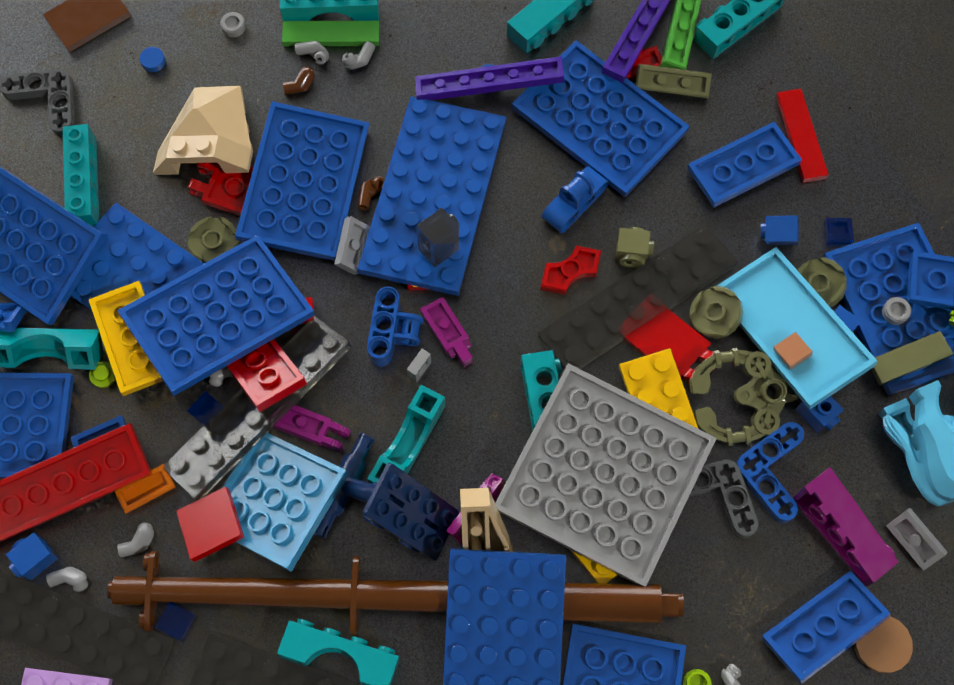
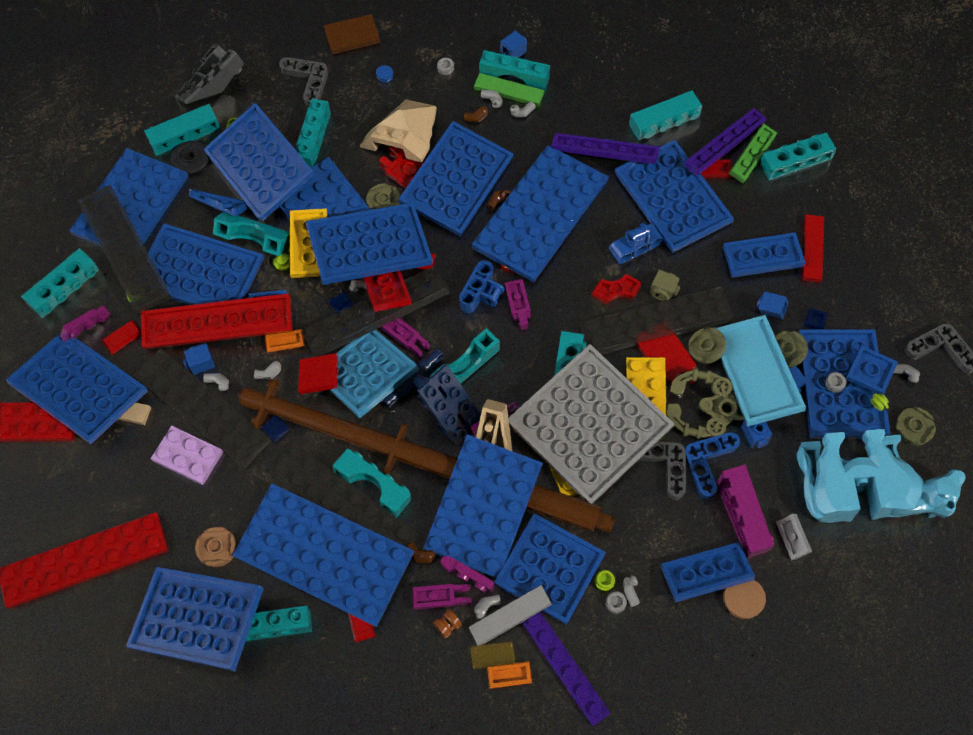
camera: 20 degrees right, 5 degrees down
light grey plate [334,216,370,275] -> none
light grey tile [407,349,432,383] -> none
clear smoke brick [417,208,460,267] -> none
olive tile [635,64,712,99] -> none
nougat tile [773,332,813,370] -> none
olive tile [871,331,953,386] -> none

